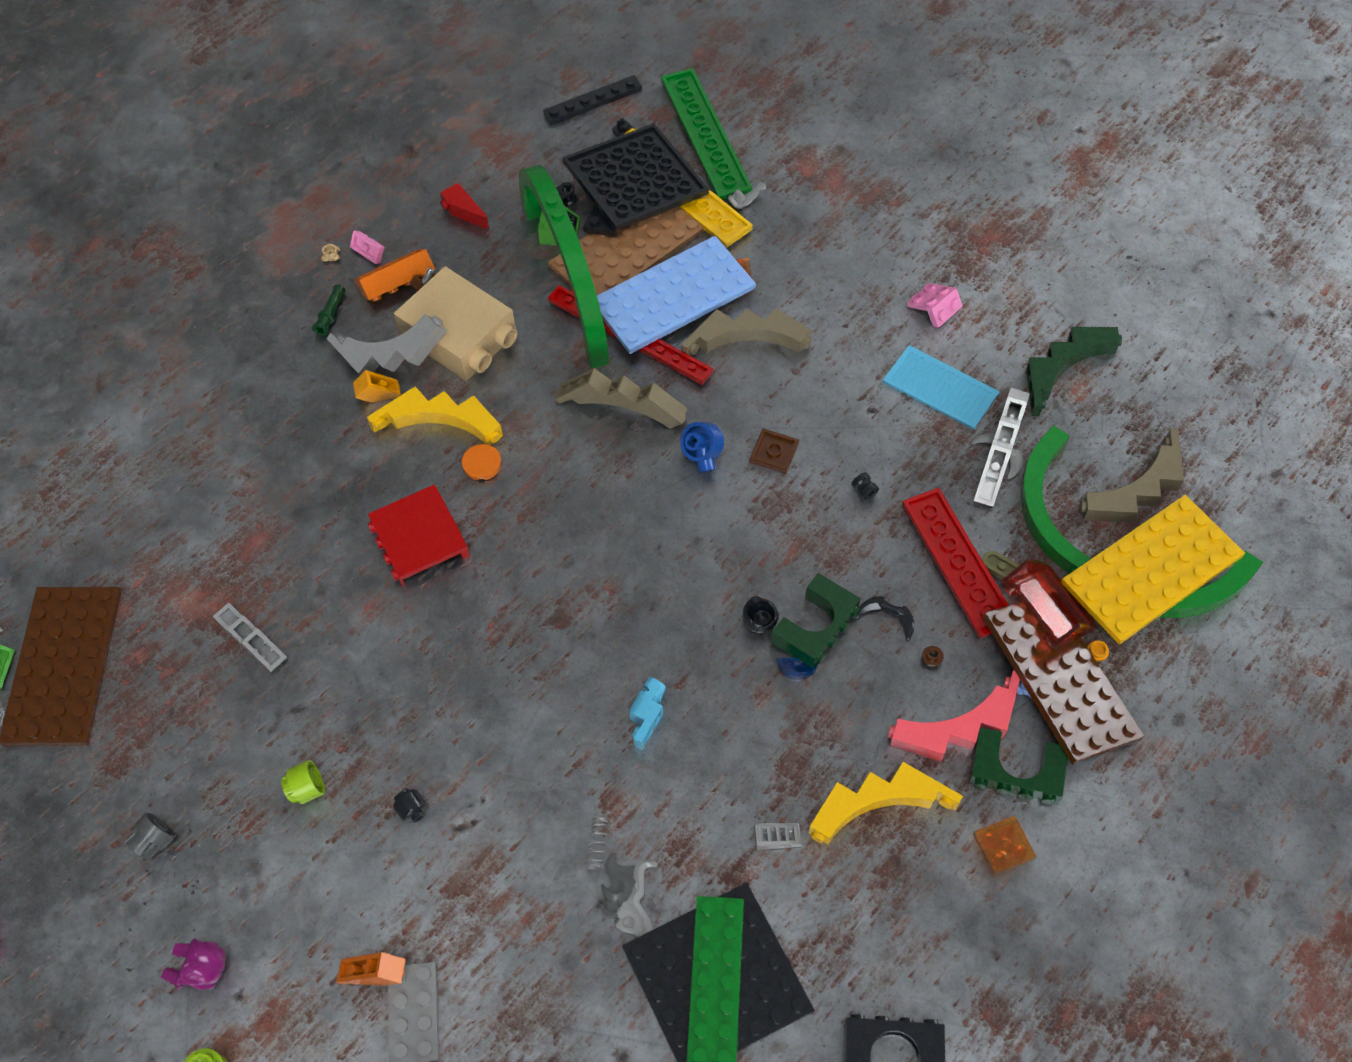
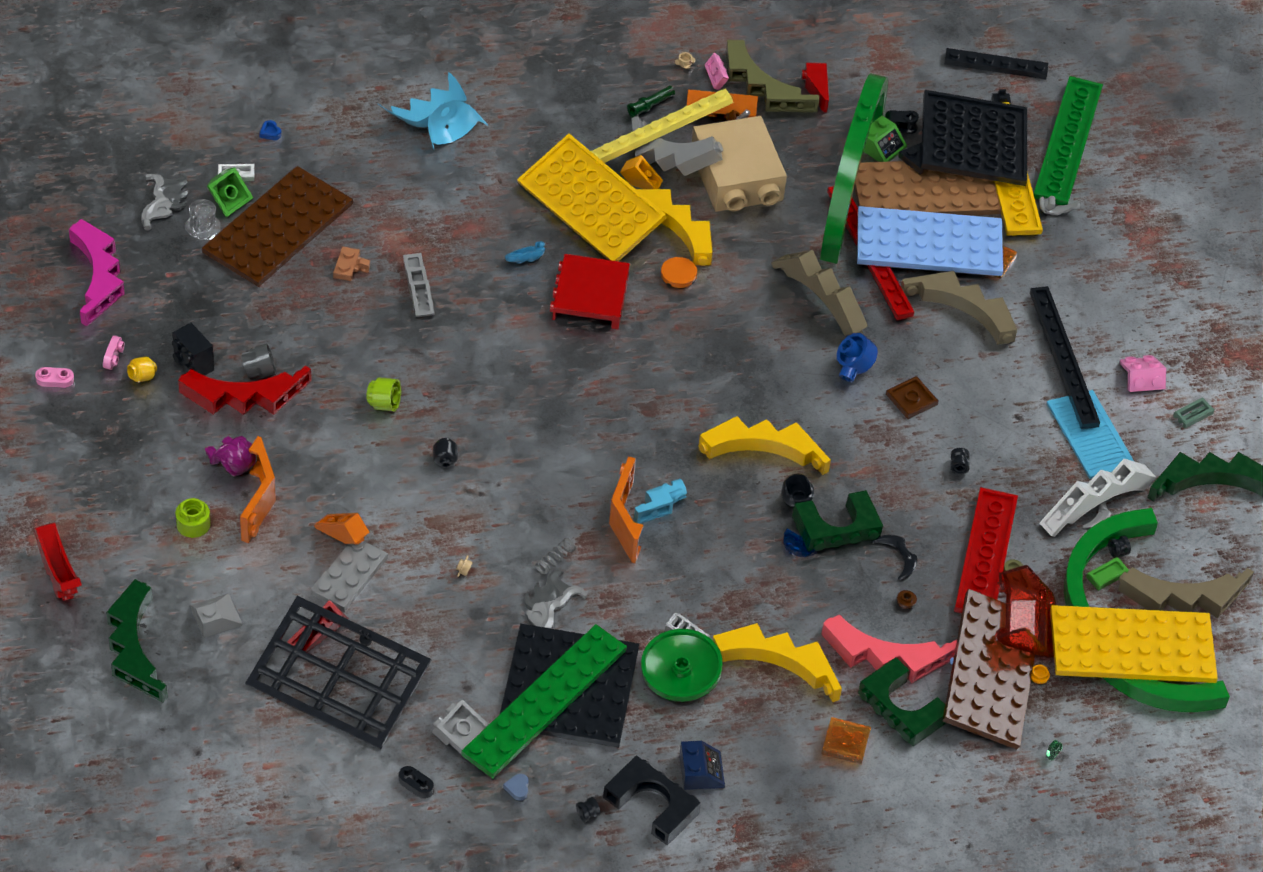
camera: 30 degrees right, 10 degrees down
none -> yellow head [127,356,157,383]
none -> black brick [172,322,214,376]
none -> red arch [178,365,311,415]
none -> orange windscreen [240,436,276,543]
none -> nougat hinge [333,246,370,281]
none -> medium azure piece [377,72,488,149]
none -> tan plate [456,555,472,577]
none -> dark azure arm [505,241,546,264]
none -> yellow plate [517,134,667,261]
none -> light yellow plate [591,88,734,163]
none -> orange windscreen [609,456,643,563]
none -> green dish [641,629,723,701]
none -> dark blue slope [679,740,725,790]
none -> yellow arch [698,416,831,475]
none -> olive arch [726,40,819,112]
none -> black plate [1030,286,1100,429]
none -> clear green tile [1046,740,1063,761]
none -> bright green tile [1086,557,1129,591]
none -> black wheel [1108,535,1131,558]
none -> sand green tile [1173,397,1215,428]

